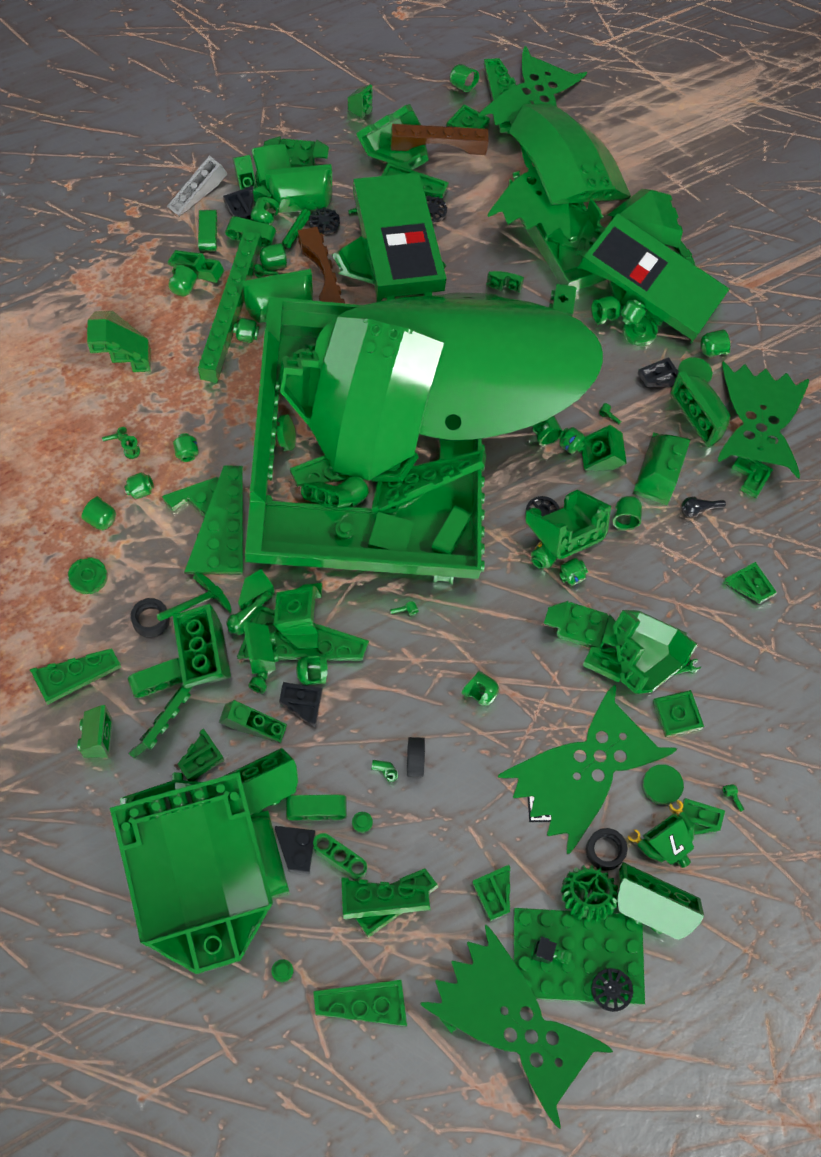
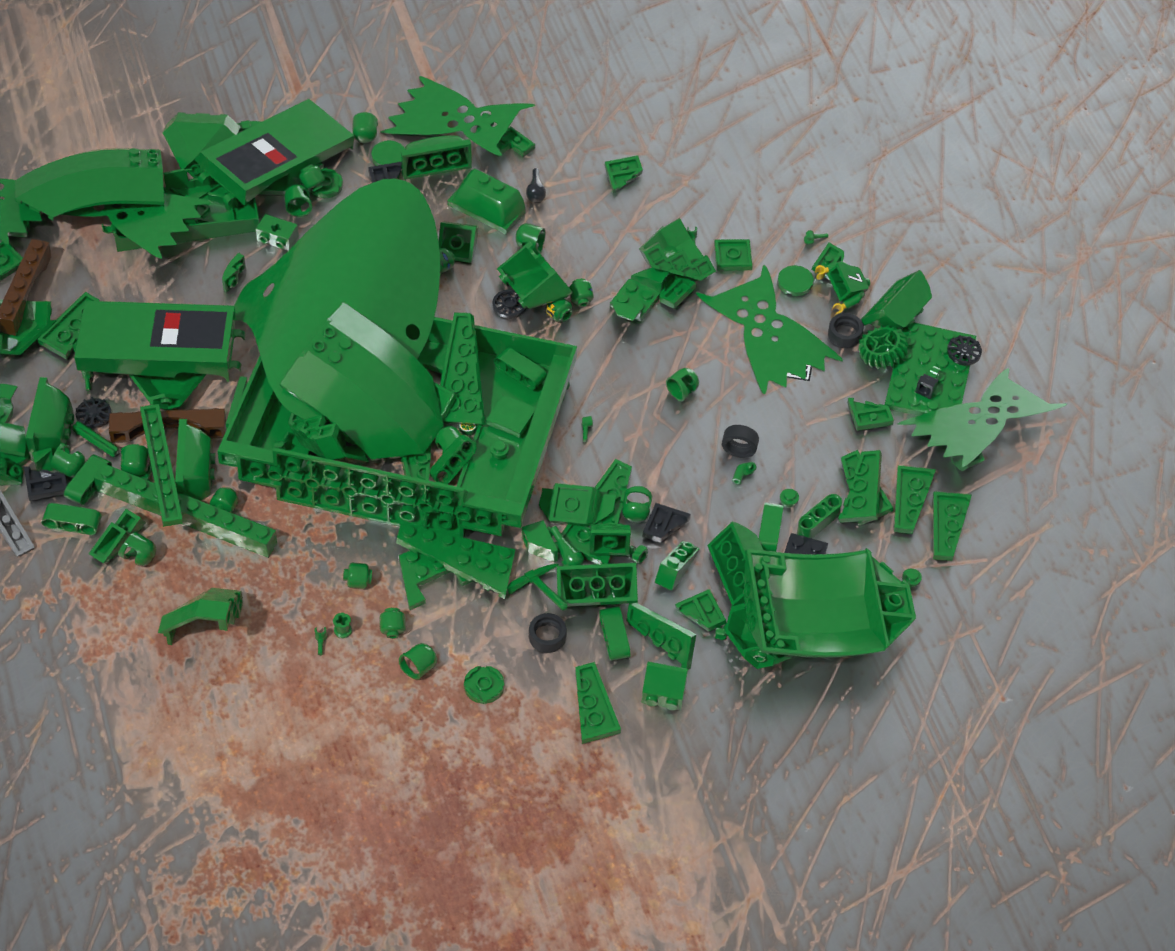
camera: 75 degrees left, 10 degrees down
none -> green plate [140,404,183,527]
none -> green wing [893,465,936,534]

